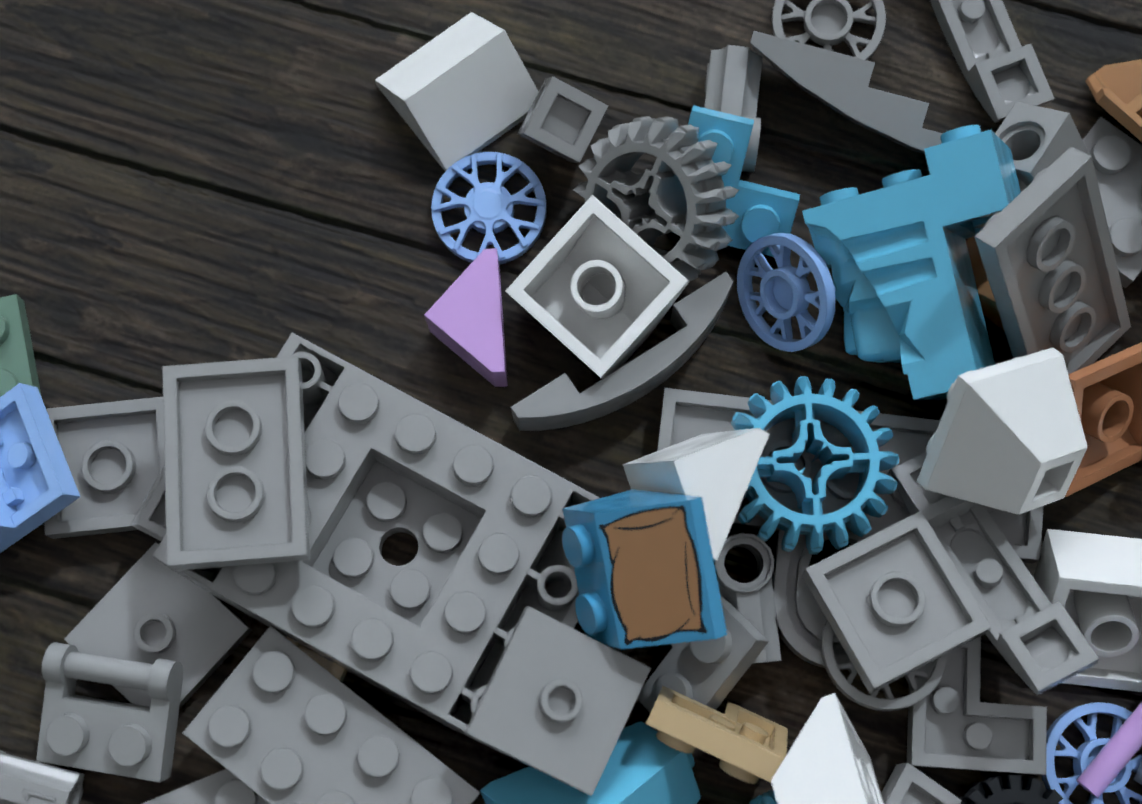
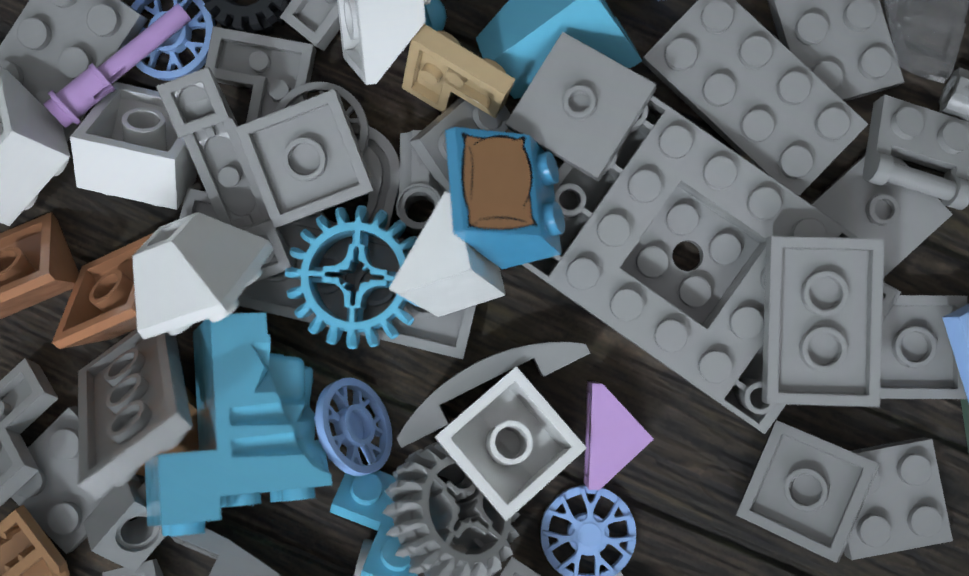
camera: 175 degrees left, 10 degrees up
none -> light grey plate [736,420,880,563]
none -> light grey plate [844,437,953,560]

